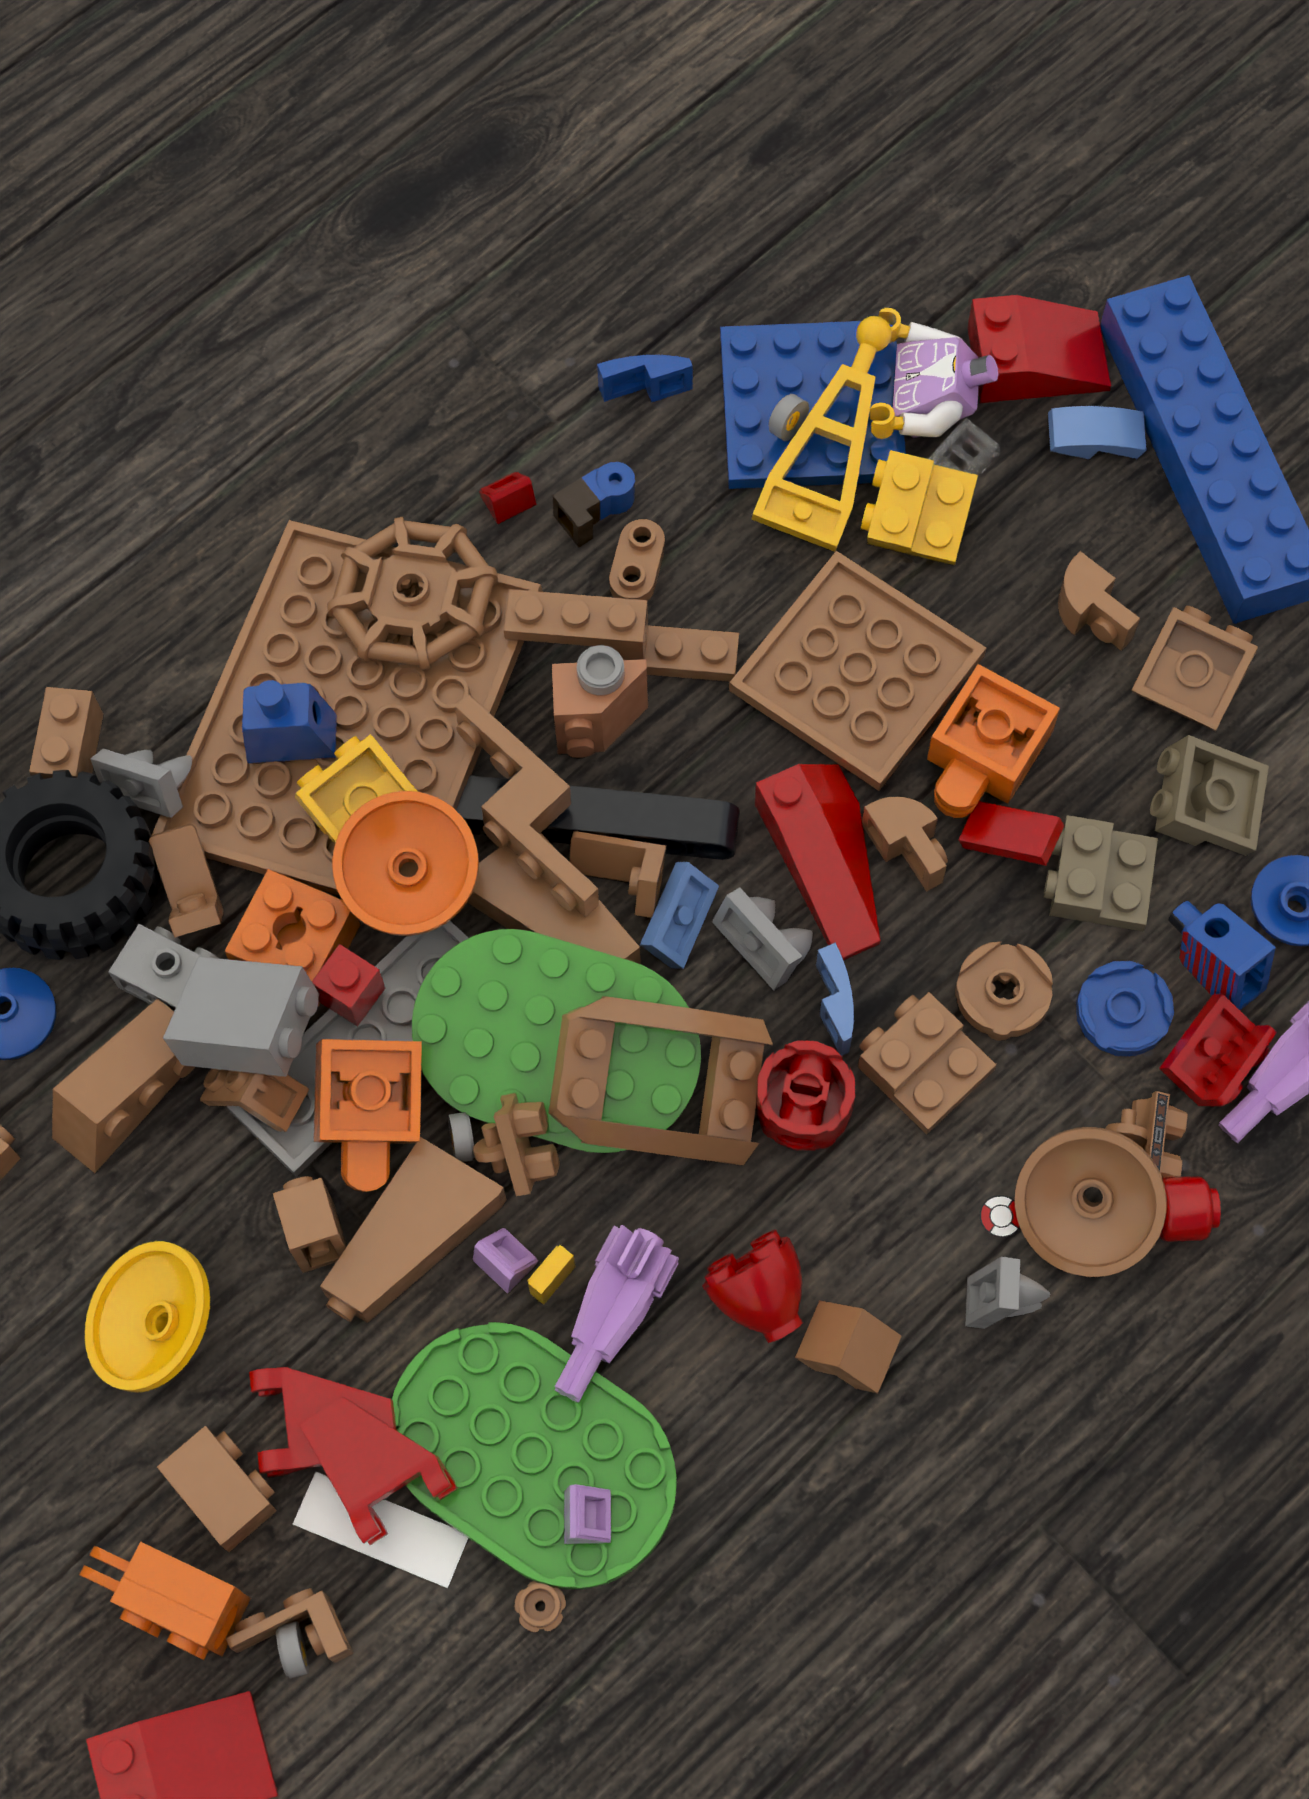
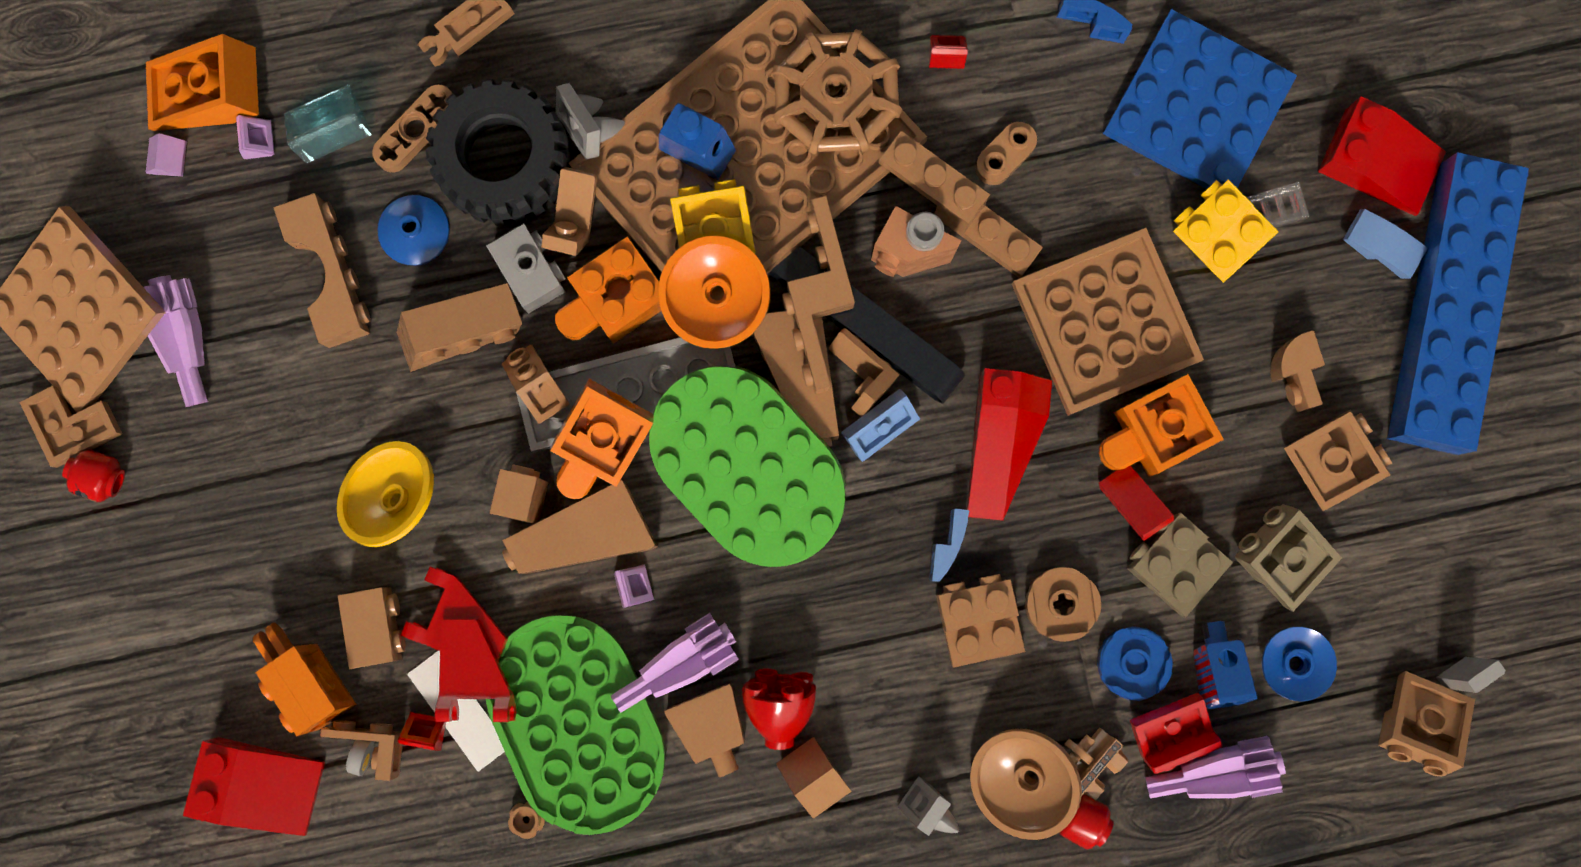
camera: 30 degrees right, 15 degrees up
medium nougat brick [29,687,103,779] -> none
light grey brick [163,957,319,1077] -> none
red brick [312,944,386,1027] -> none
light grey tile [448,1112,475,1162] -> none
medium nougat hips [473,1093,560,1196] -> none
yellow tile [528,1245,575,1305] -> none
medium nougat wedge [549,996,773,1165] -> none
leg [552,462,635,548] -> none
lavender slope [564,1484,611,1544] -> none
light grey tile [712,887,813,990] -> none
yellow plate [752,316,892,552] -> none
red brick [756,1041,855,1150] -> none
light grey tile [769,394,809,441] -> none
medium nougat brick [862,797,948,892] -> none
torso [870,308,998,439] -> none
sticker [980,1195,1020,1237] -> none
none -> red slope [398,712,446,751]
none -> medium nougat torso [664,682,745,777]

